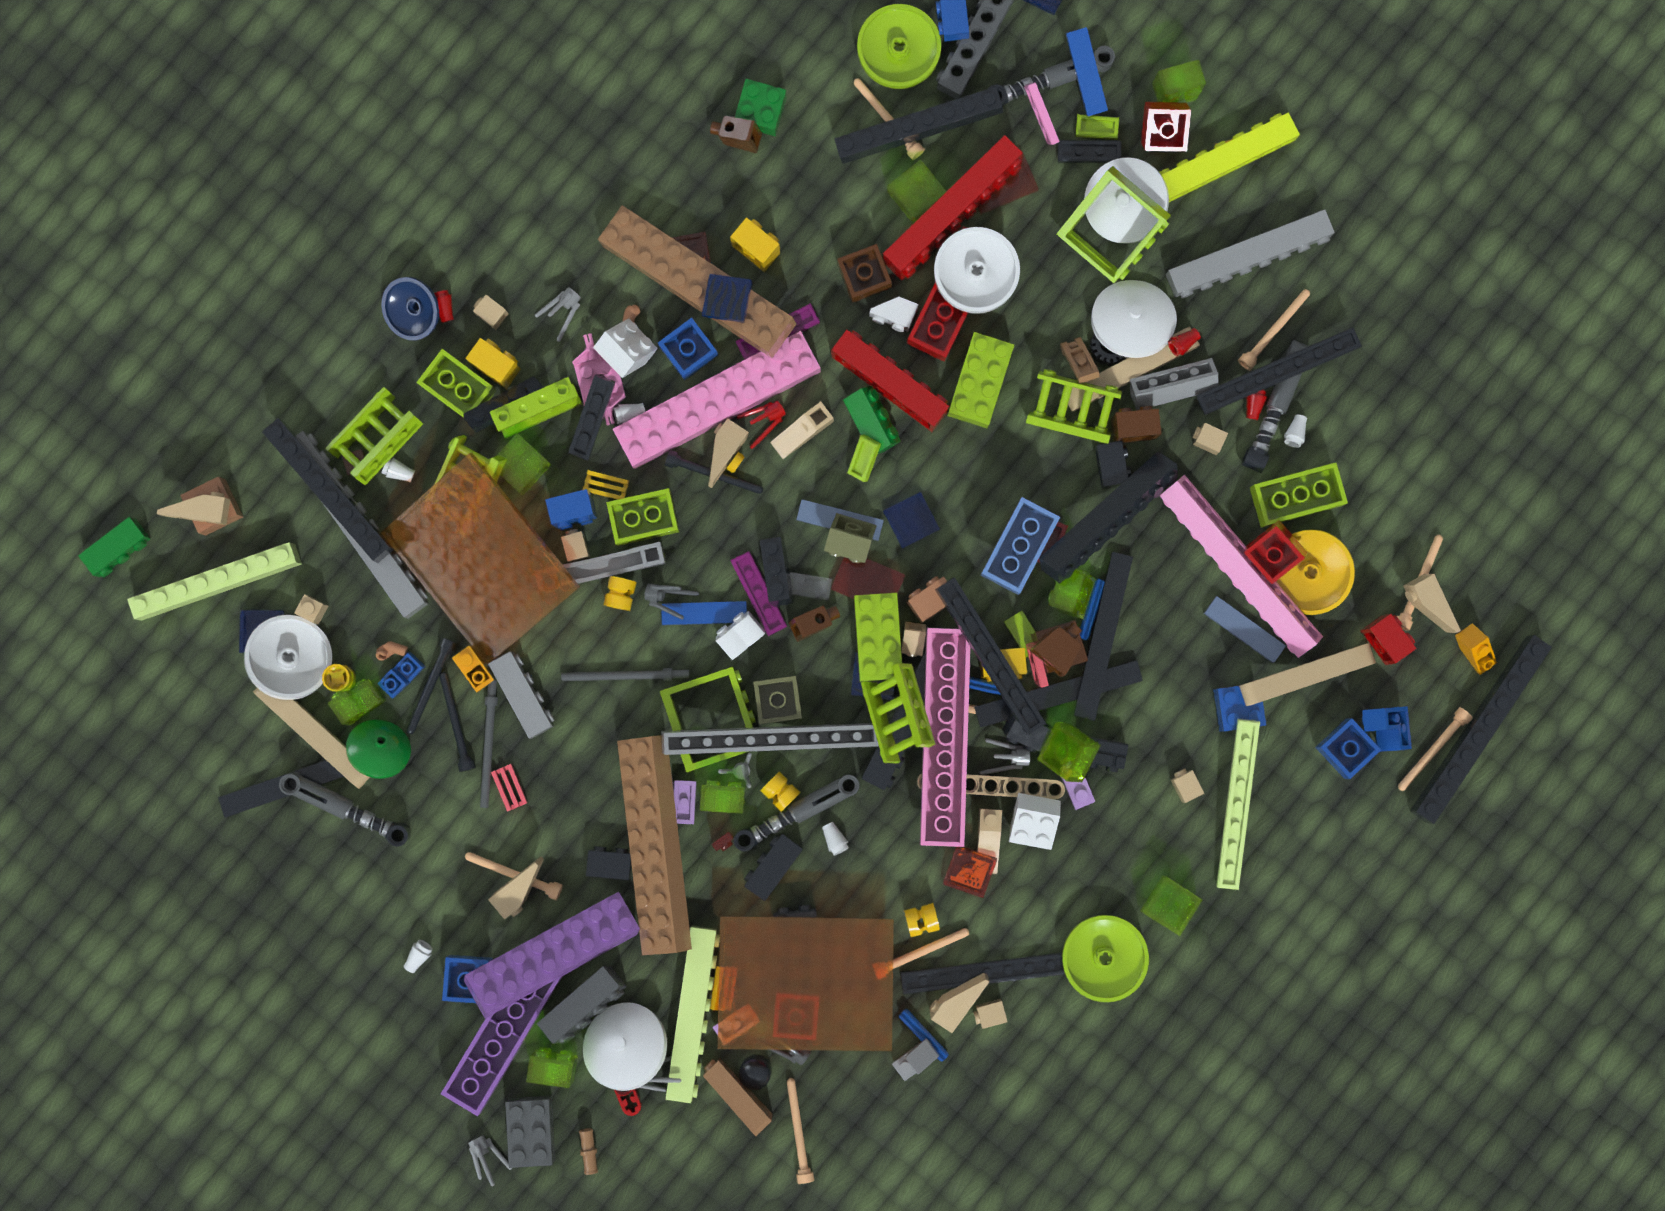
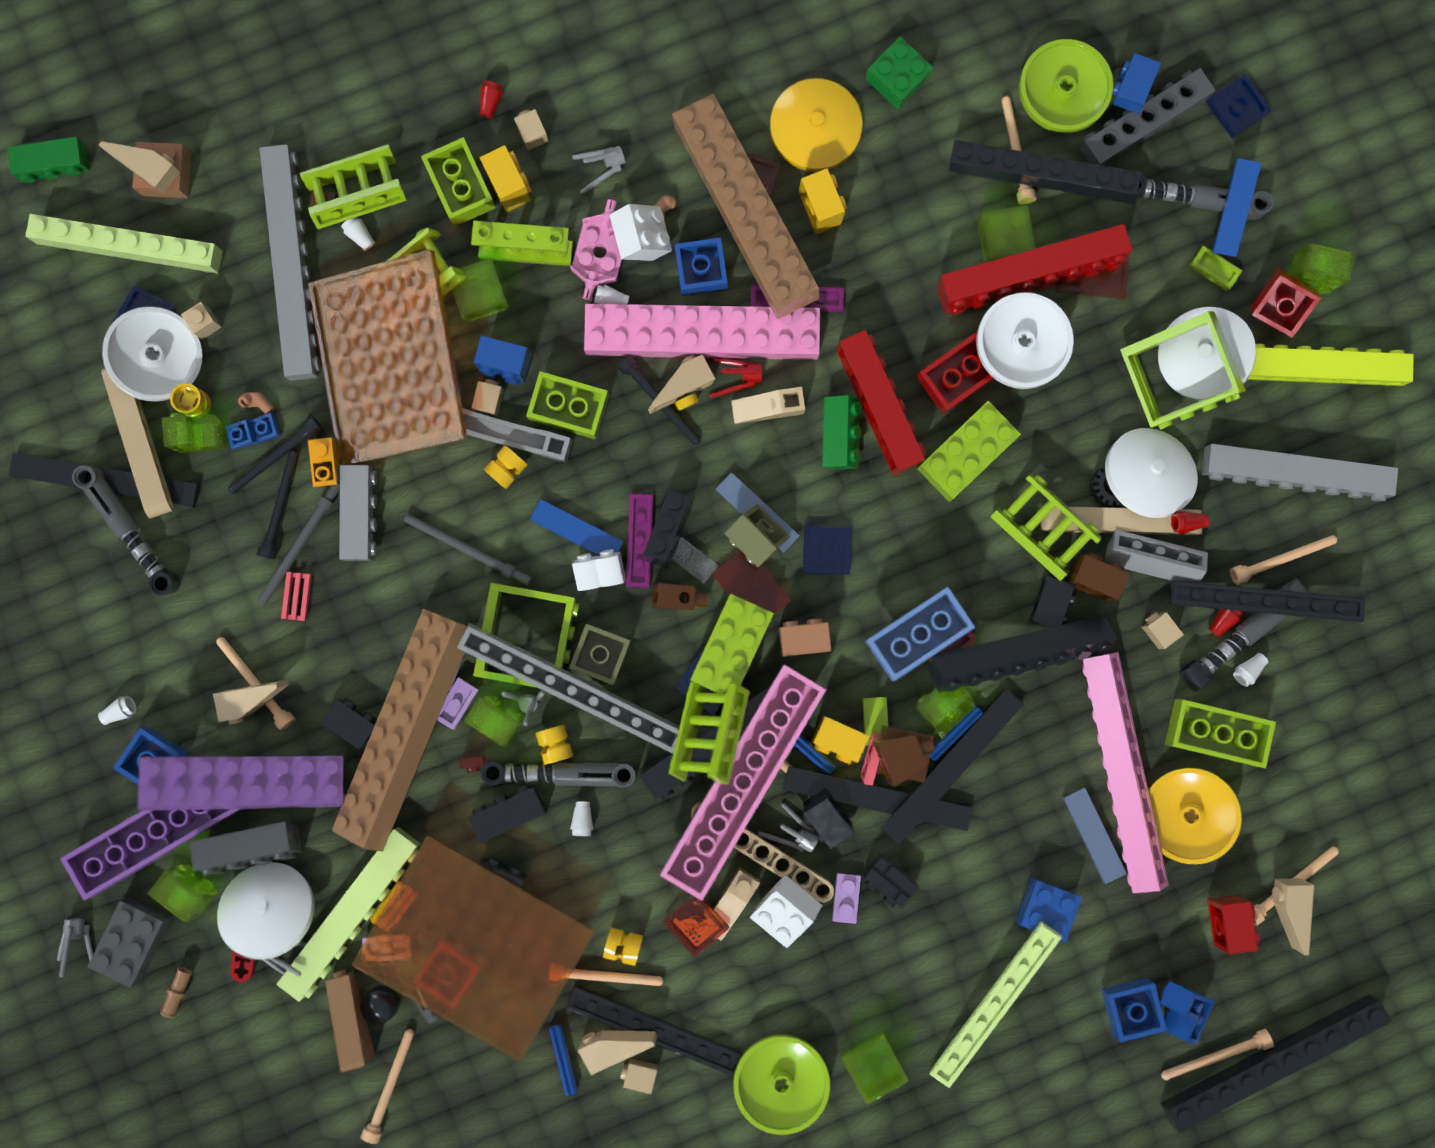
camera: 25 degrees right, 0 degrees up
black brick [262,418,394,563] -> none
green dish [346,719,411,779] -> none
dark blue dish [381,277,439,340] -> none
black plate [464,376,544,433] -> none
black plate [568,374,616,460] -> none
yellow tile [583,470,629,500] -> none
dark grey plant [645,584,699,620] -> none
clear blue tile [702,274,752,323] -> none
reddish brown torso [710,116,762,153] -> none
reddish brown brick [837,244,892,303] -> none
lime tile [847,435,881,482] -> none
white slope [869,297,918,332] -> none
light grey slope [892,1038,940,1081] -> none
tan brick [901,622,926,657] -> none
black plate [935,577,1046,735] -> none
bright pink tile [1024,83,1060,145] -> none
clear neon green brick [1037,722,1101,782] -> none
black tile [1058,140,1121,163] -> none
medium nougat plate [1060,337,1100,384] -> none
tan brick [1171,769,1204,803] -> none
tan beam [1239,643,1376,706] -> none
red brick [1244,520,1307,584] -> none
light orange slope [1455,623,1497,675] -> none
none -> yellow dish [770,78,862,172]

